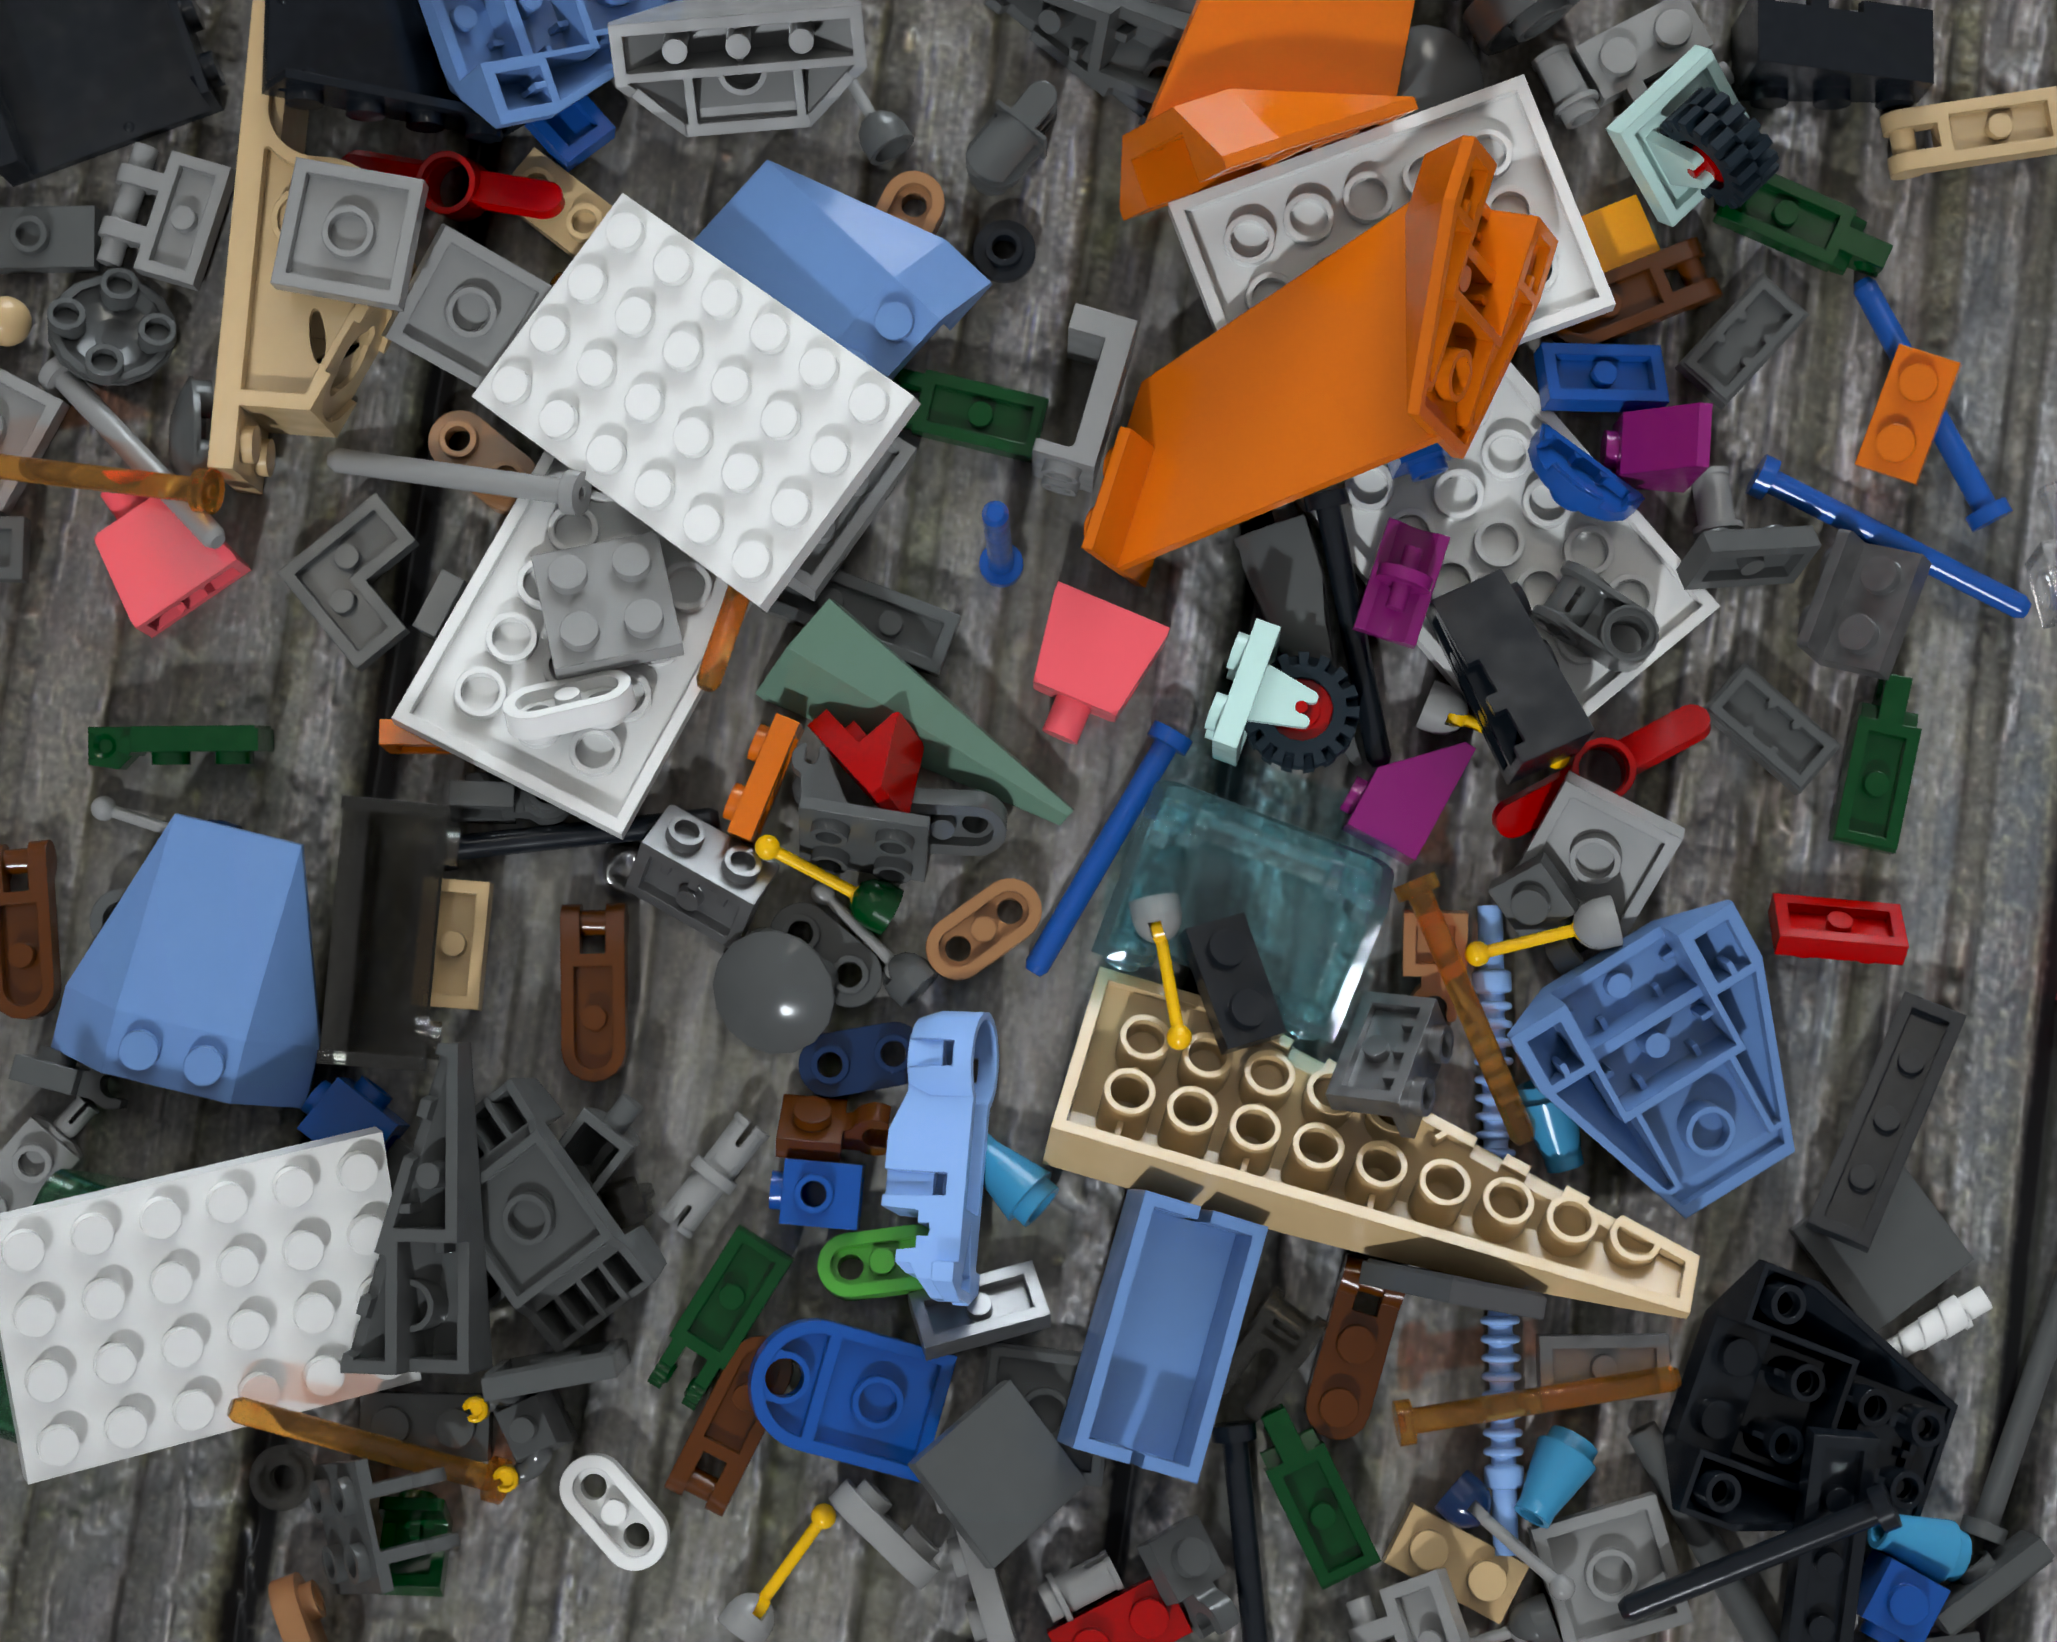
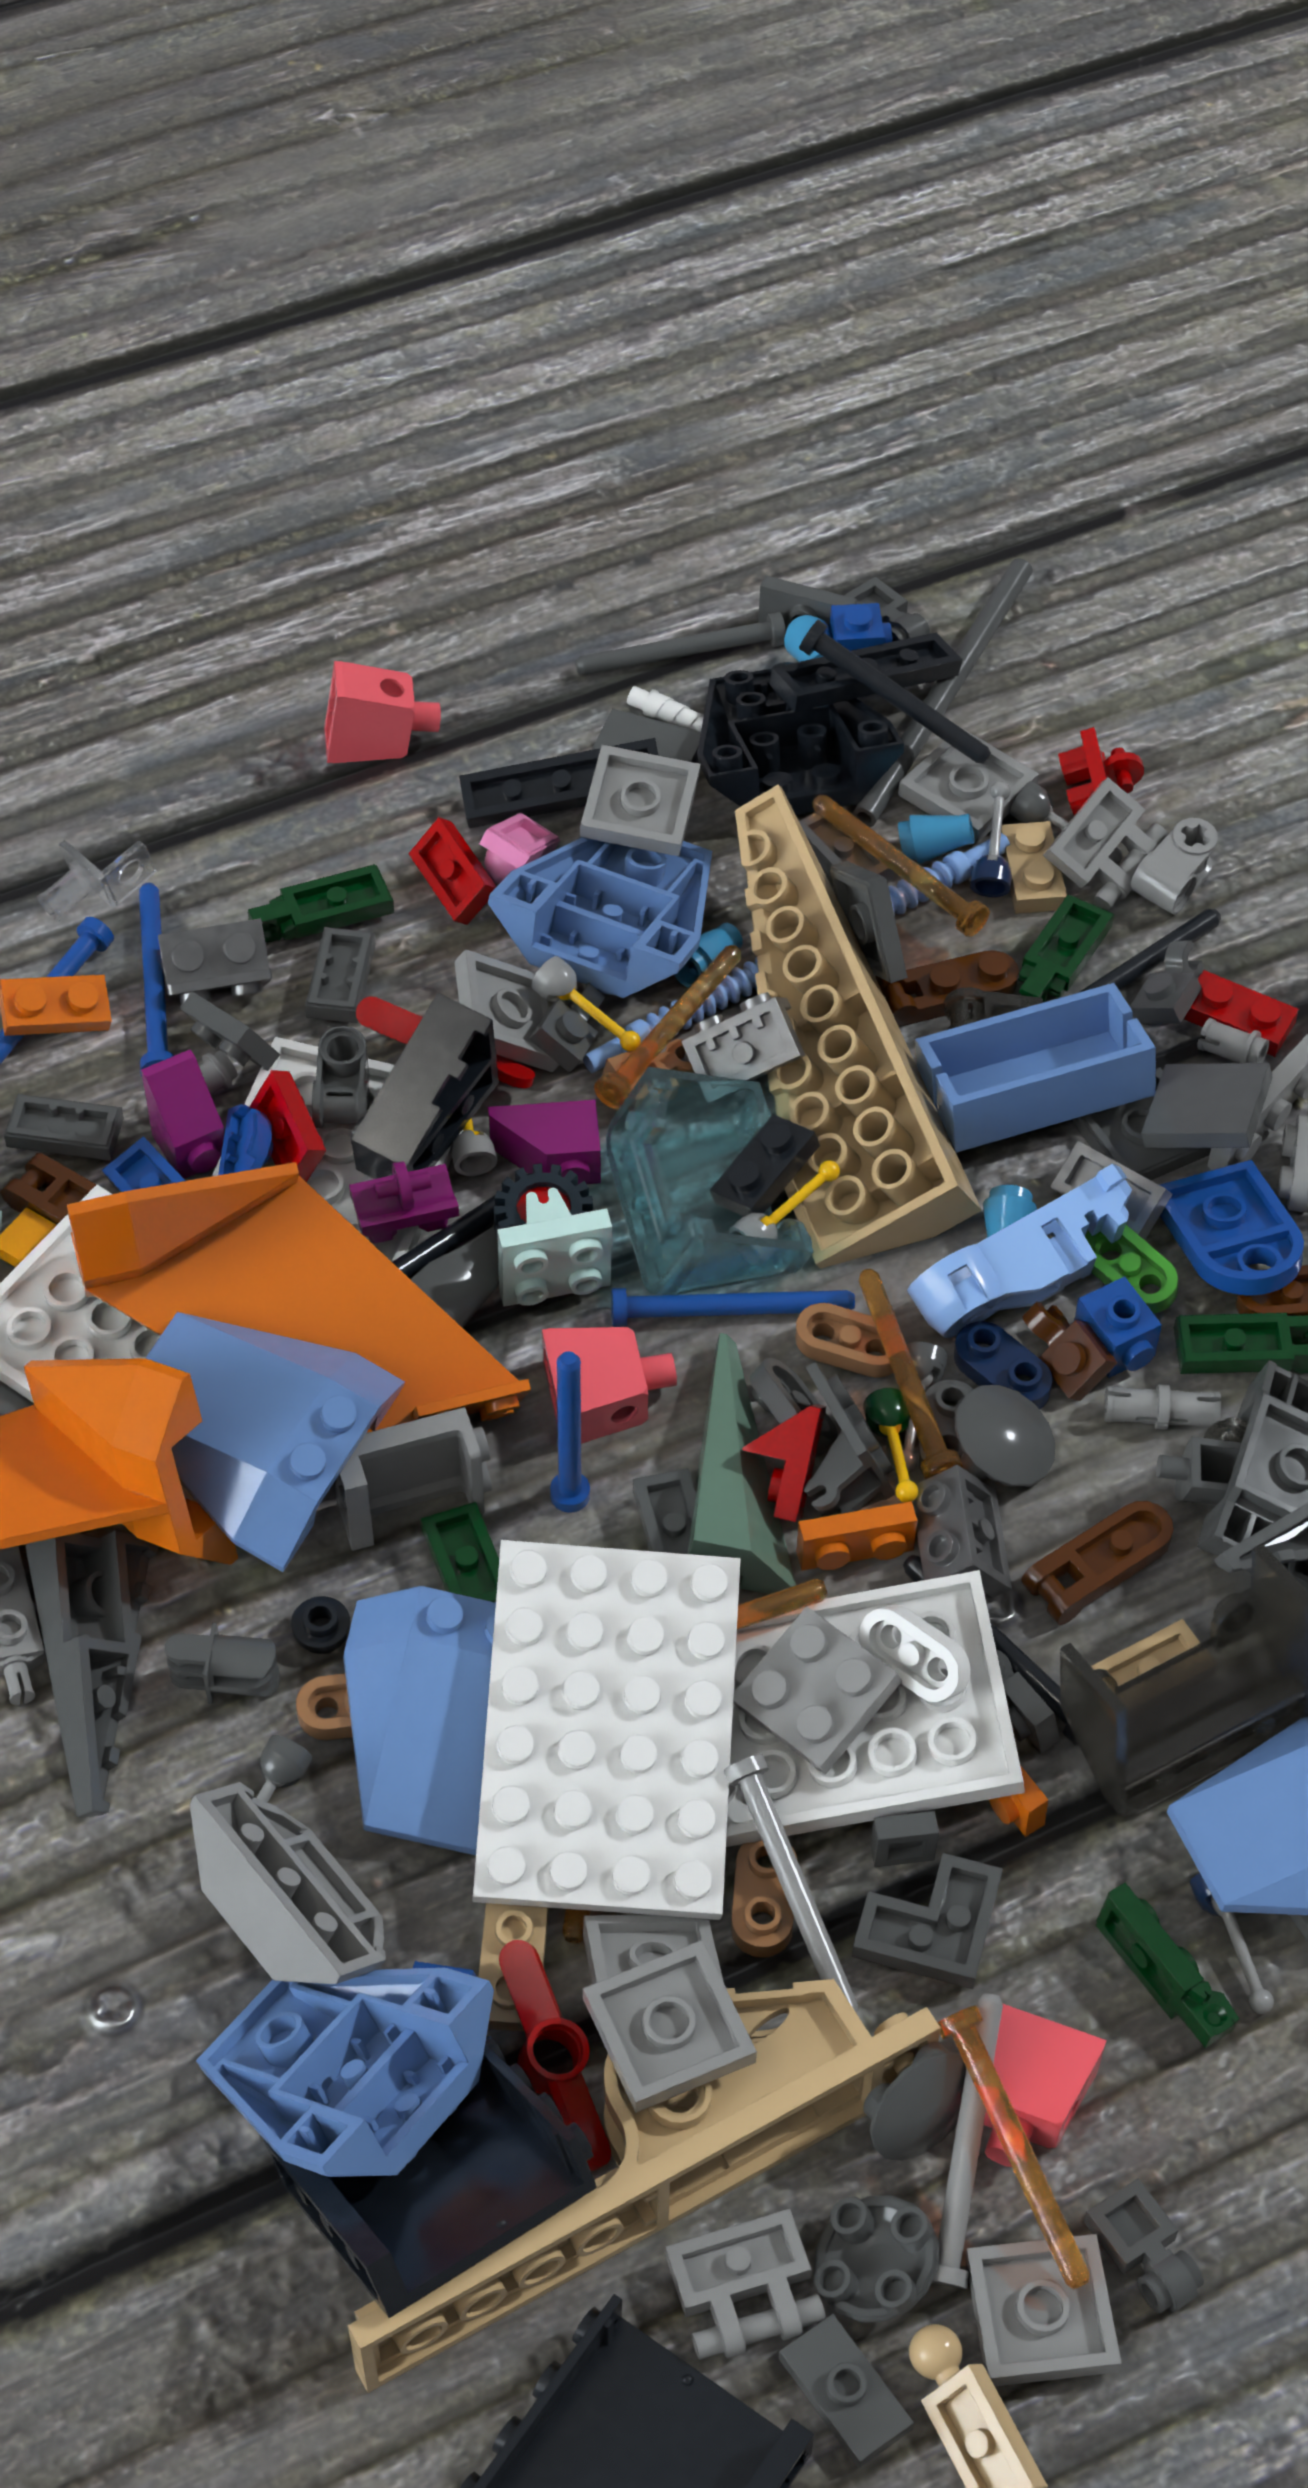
camera: 125 degrees left, 30 degrees down
none -> medium blue wedge [146,1312,405,1572]
none -> red plate [249,1070,326,1182]
none -> bright pink tile [479,813,560,884]
none -> light grey plate [580,745,701,857]
none -> clear orange bar [858,1269,963,1480]

